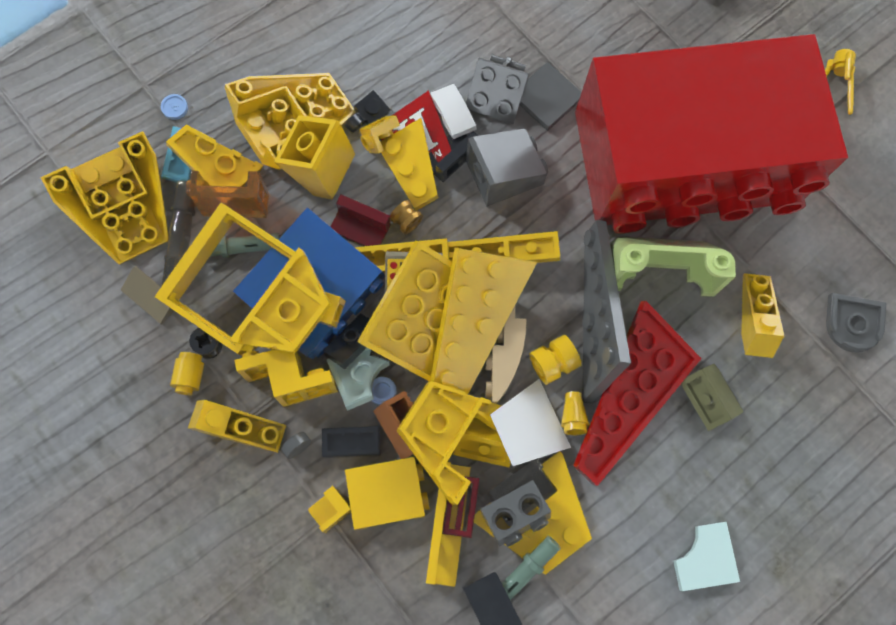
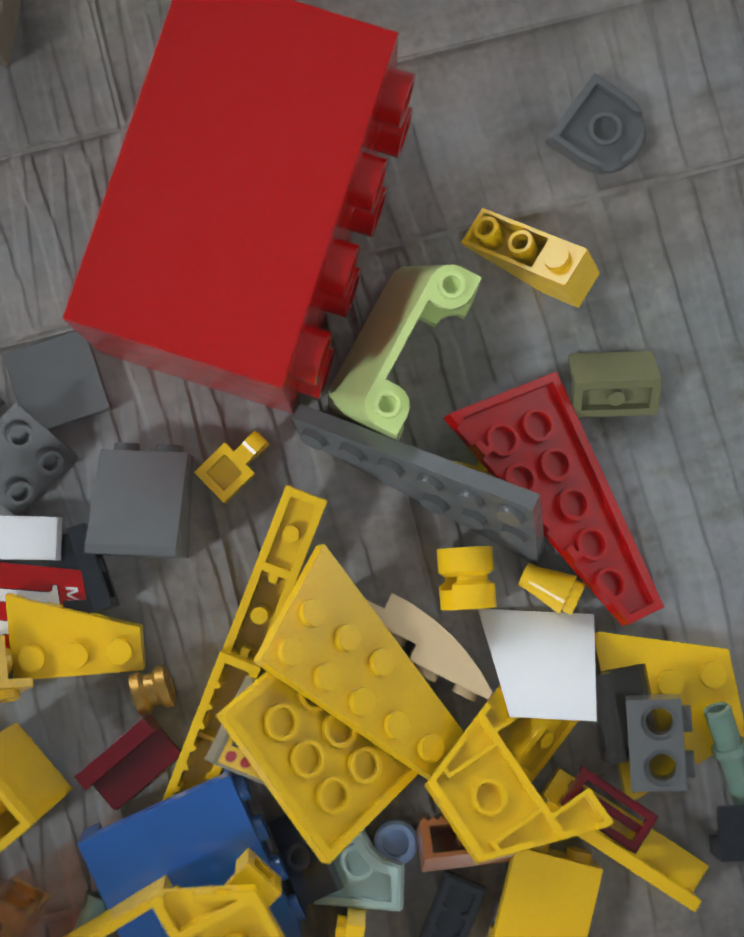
camera: 60 degrees left, 10 degrees up
none -> yellow plate [194,430,270,503]

